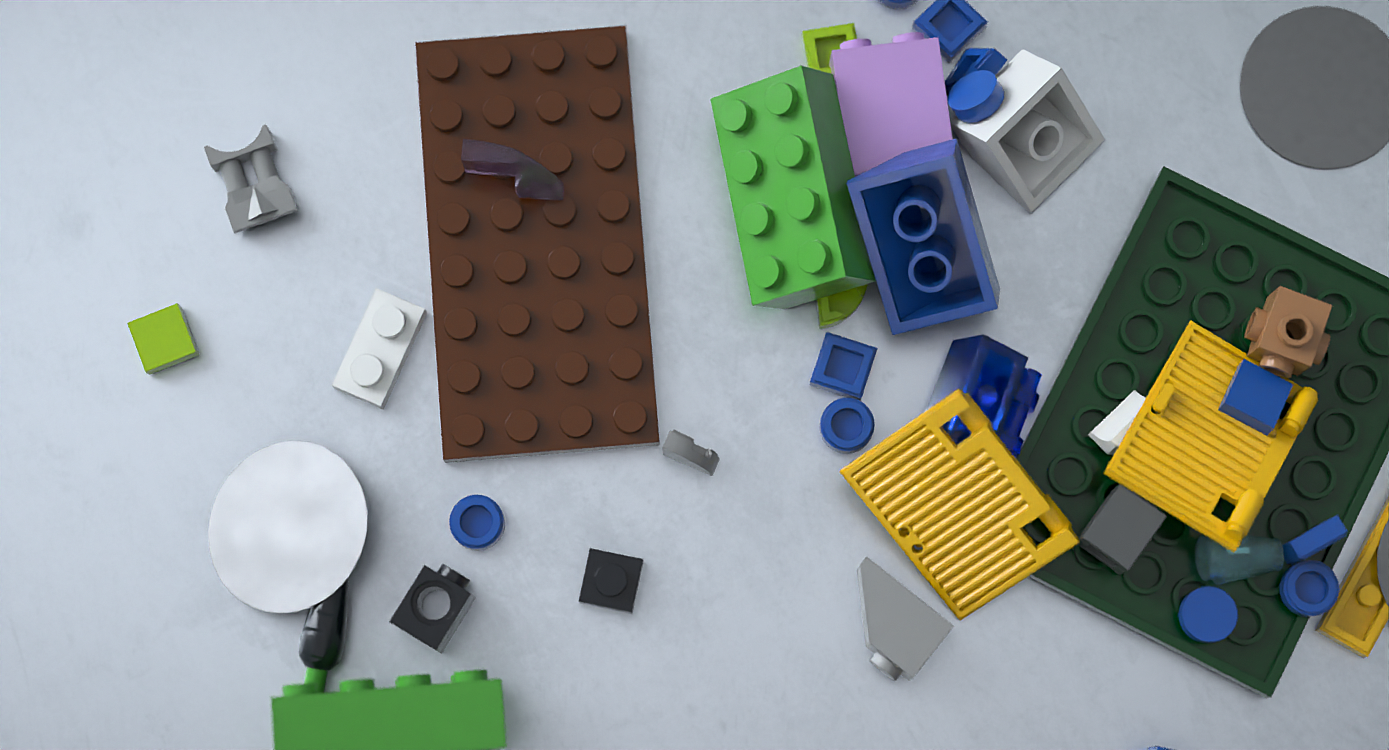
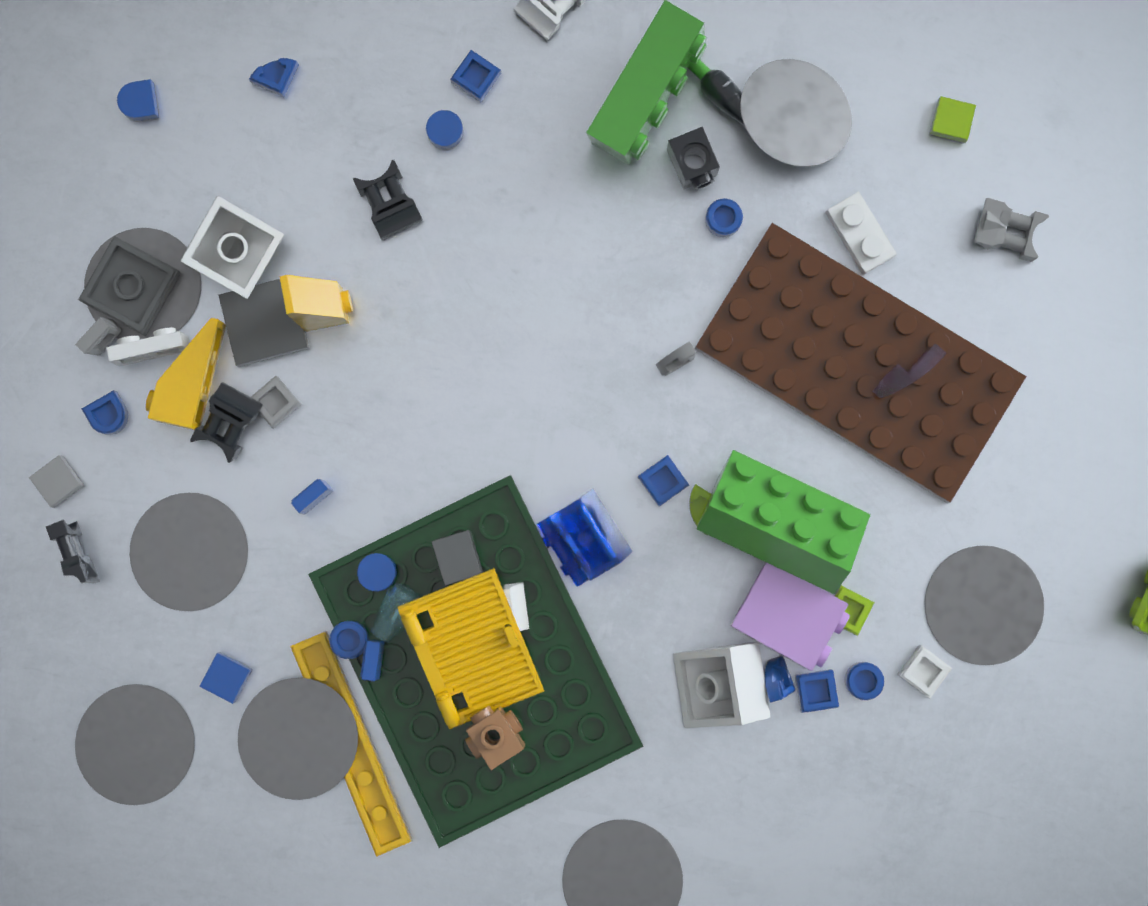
camera: 130 degrees right, 5 degrees up
black plate [578,548,644,614] -> none
blue tile [820,398,875,454] -> none
yellow window [840,388,1080,621] -> none
blue slope [847,138,1000,335] -> none
light grey slope [857,557,954,681] -> none
blue tile [948,70,1004,123] -> none
blue tile [1218,359,1293,435] -> none

